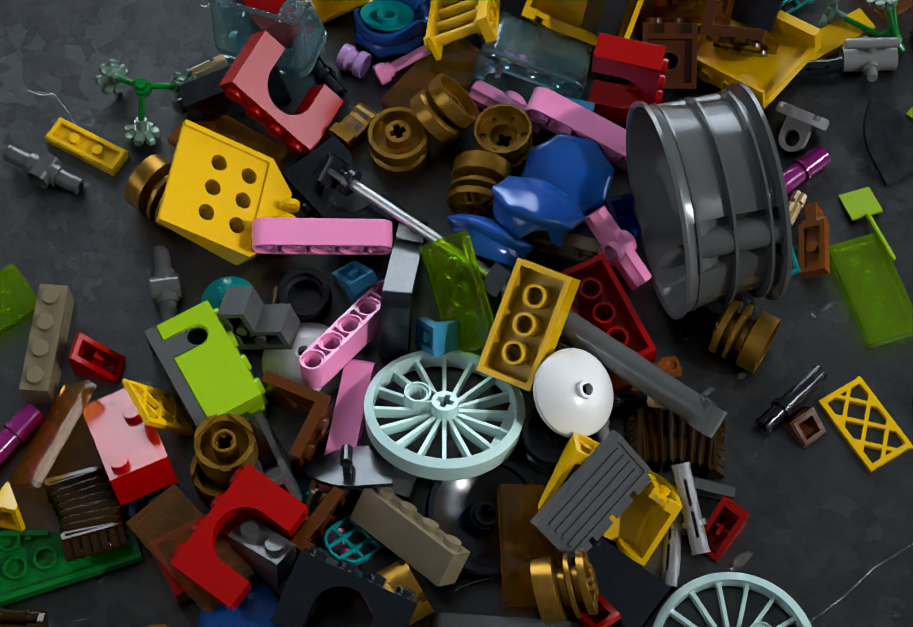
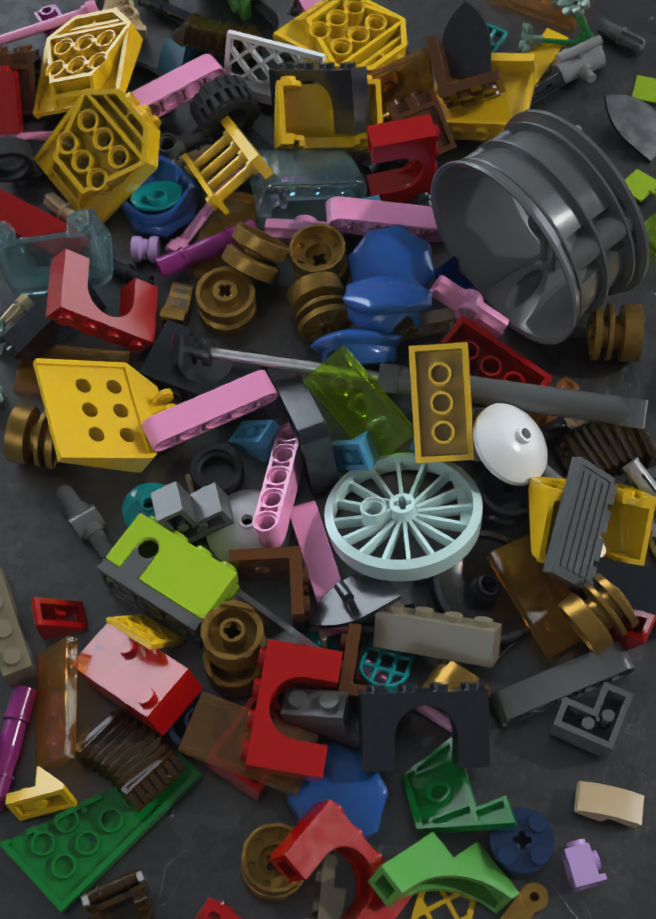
camera: 25 degrees left, 0 degrees up
none -> magenta piece [154,219,257,278]

